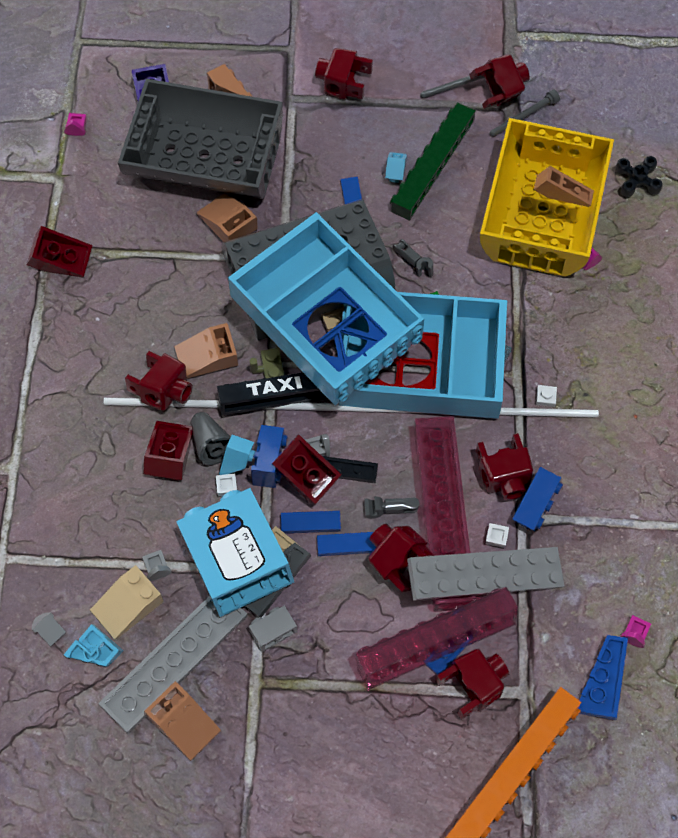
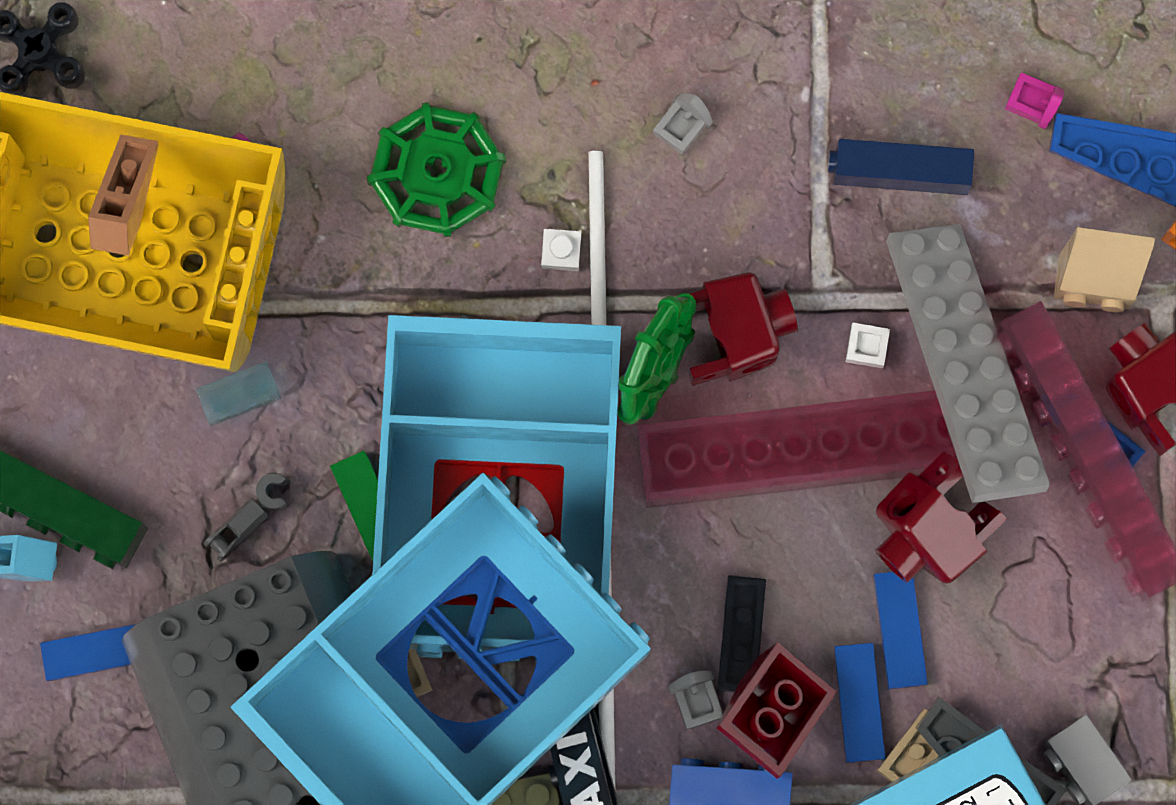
camera: 90 degrees left, 15 degrees up
dark grey piece [364,496,420,519] -> none
blue wedge [512,467,563,532] -> none
none -> clear light blue plate [196,361,282,426]
none -> green plate [367,102,507,238]
none -> green plate [617,293,697,424]
none -> light grey tile [653,93,713,156]
none -> dark blue brick [827,139,974,195]
none -> tan slope [1054,227,1155,312]

